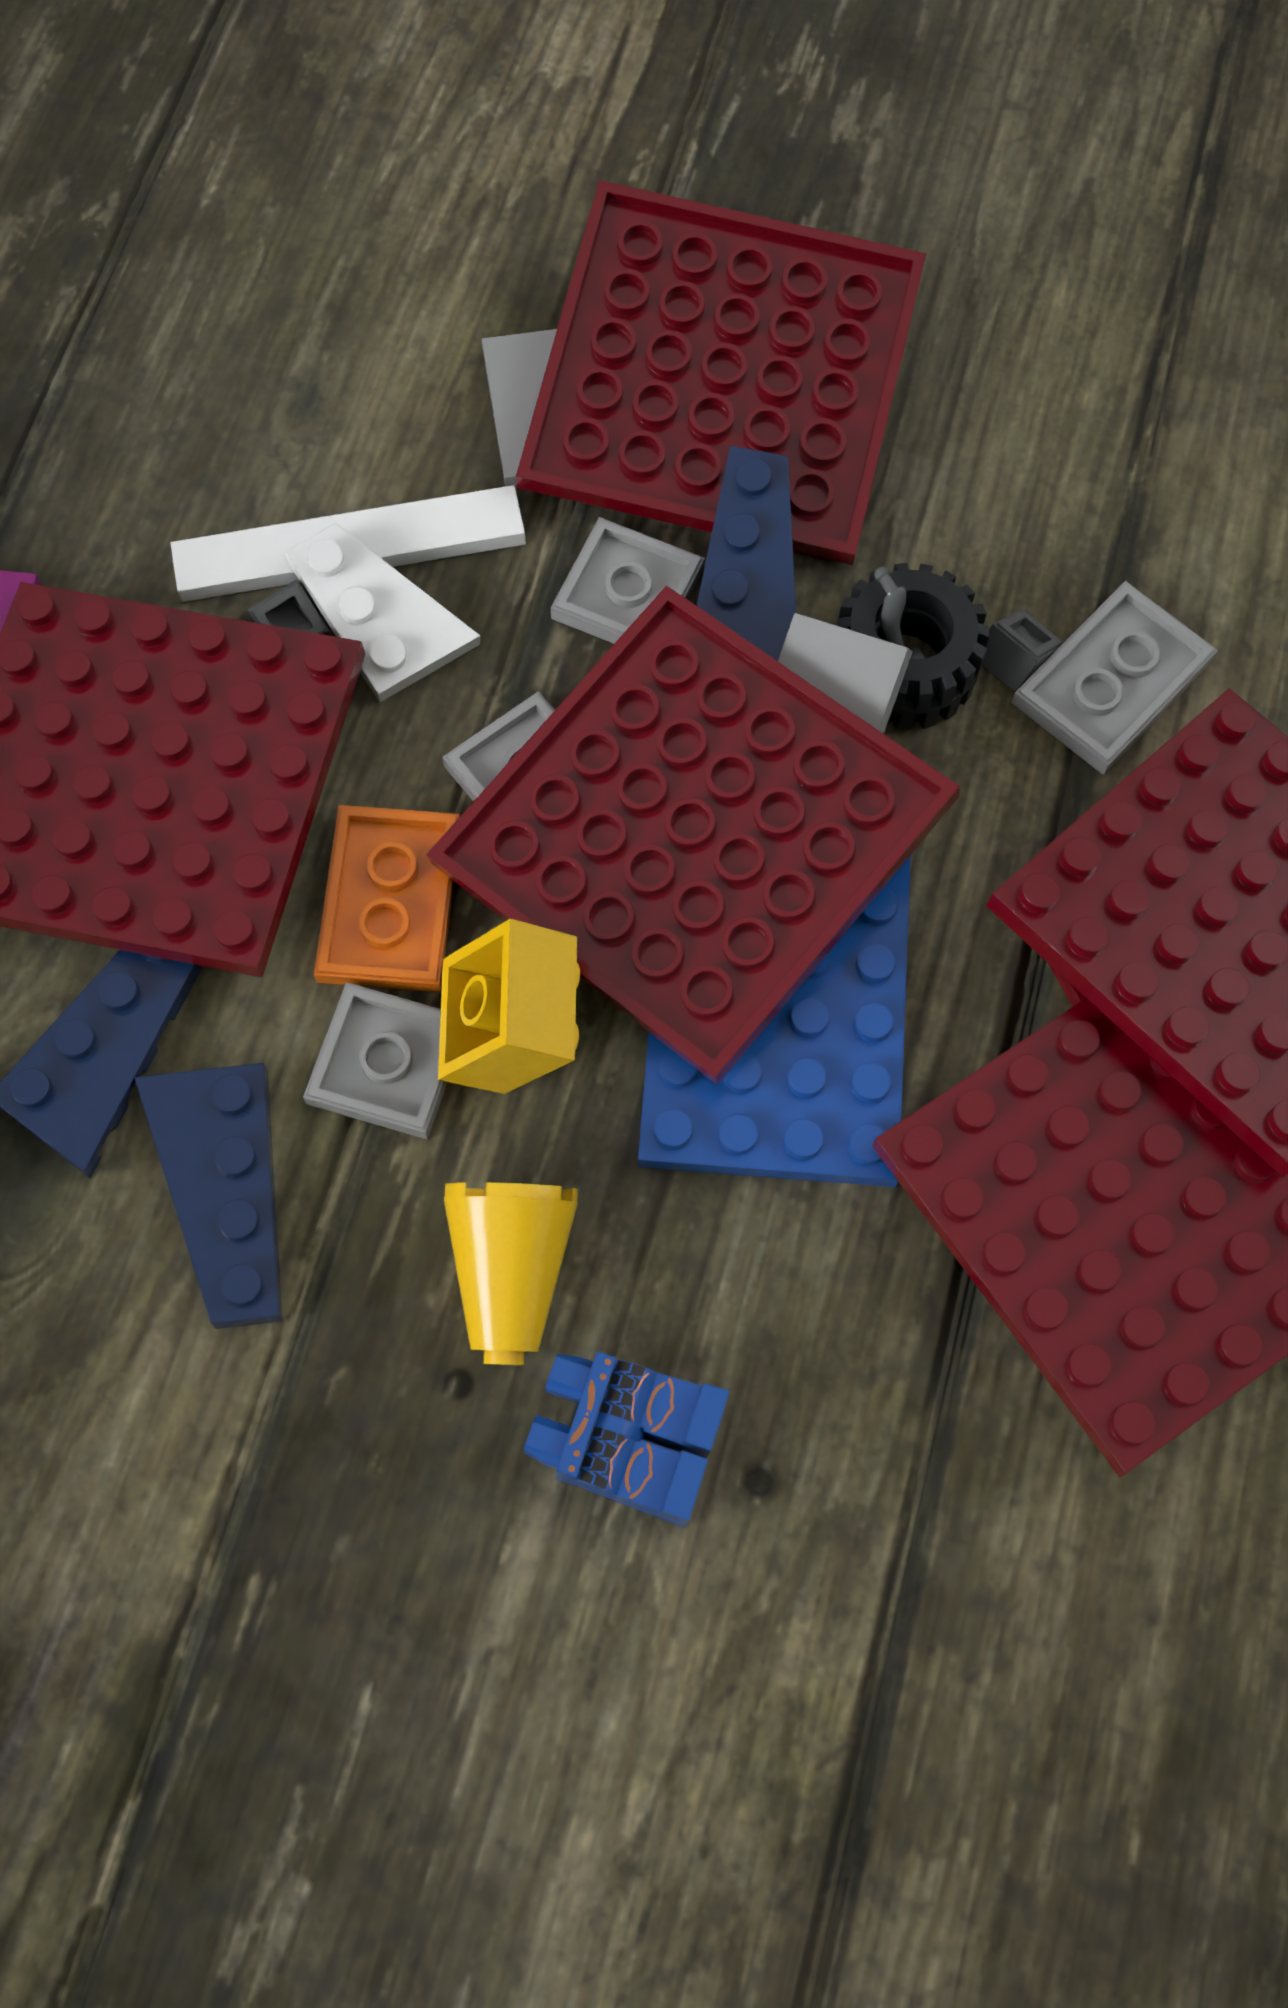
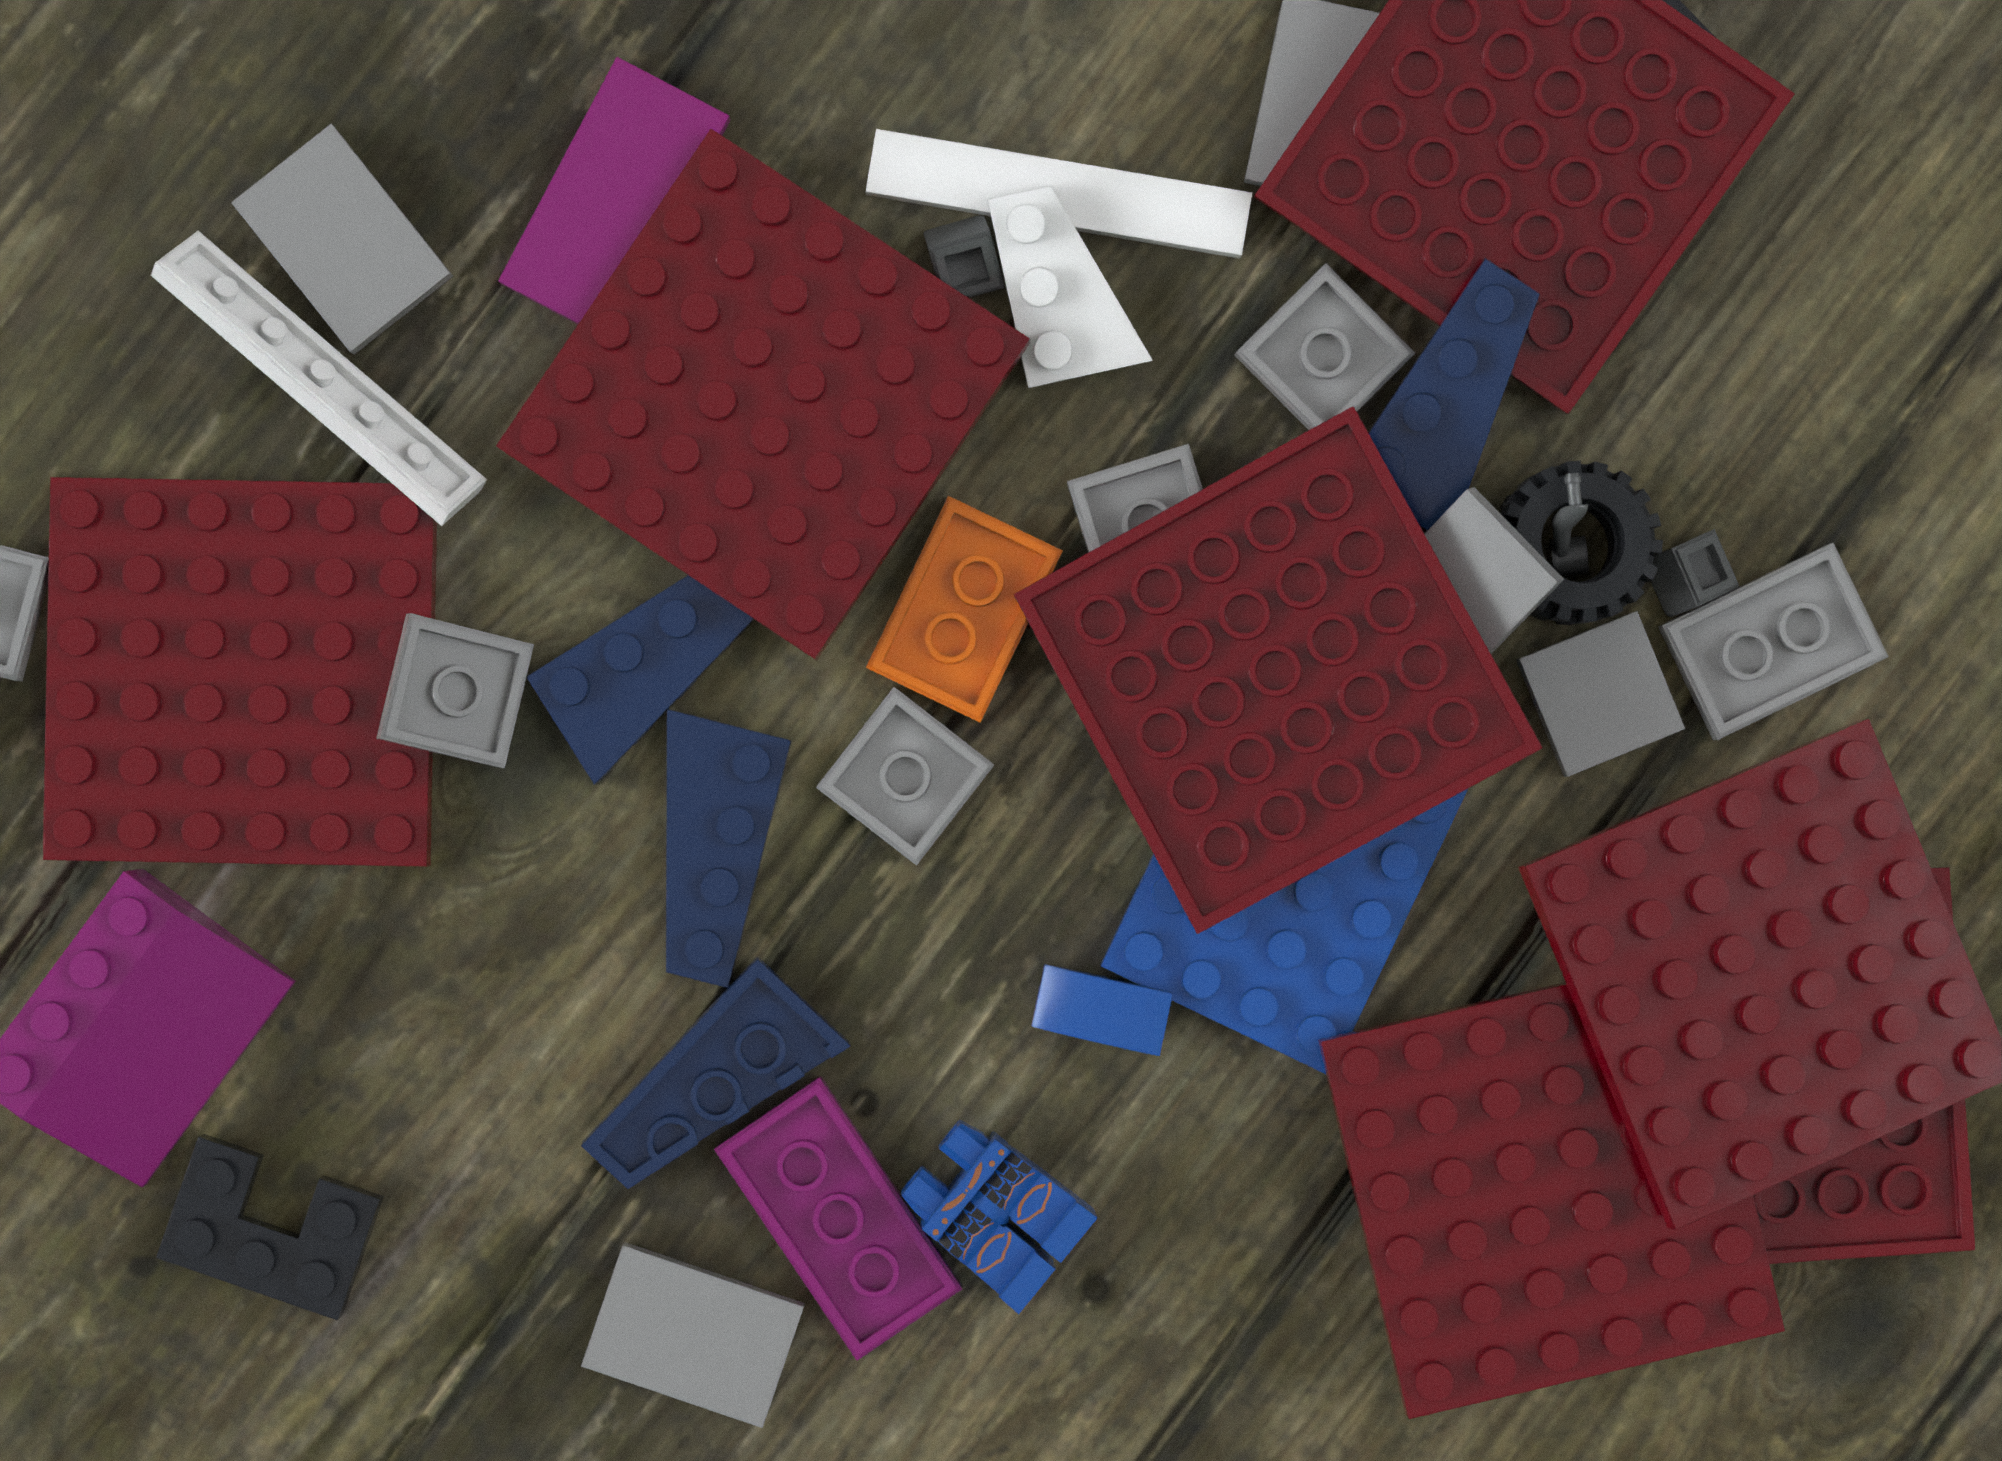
camera: 25 degrees right, 20 degrees up
yellow brick [438,918,580,1094] -> none
yellow cone [444,1182,578,1365] -> none
none -> dark blue wing [581,956,851,1189]
none -> light grey tile [581,1242,805,1428]
none -> magenta tile [714,1076,963,1360]
none -> blue slope [1031,964,1173,1056]
none -> light grey tile [1516,611,1685,777]

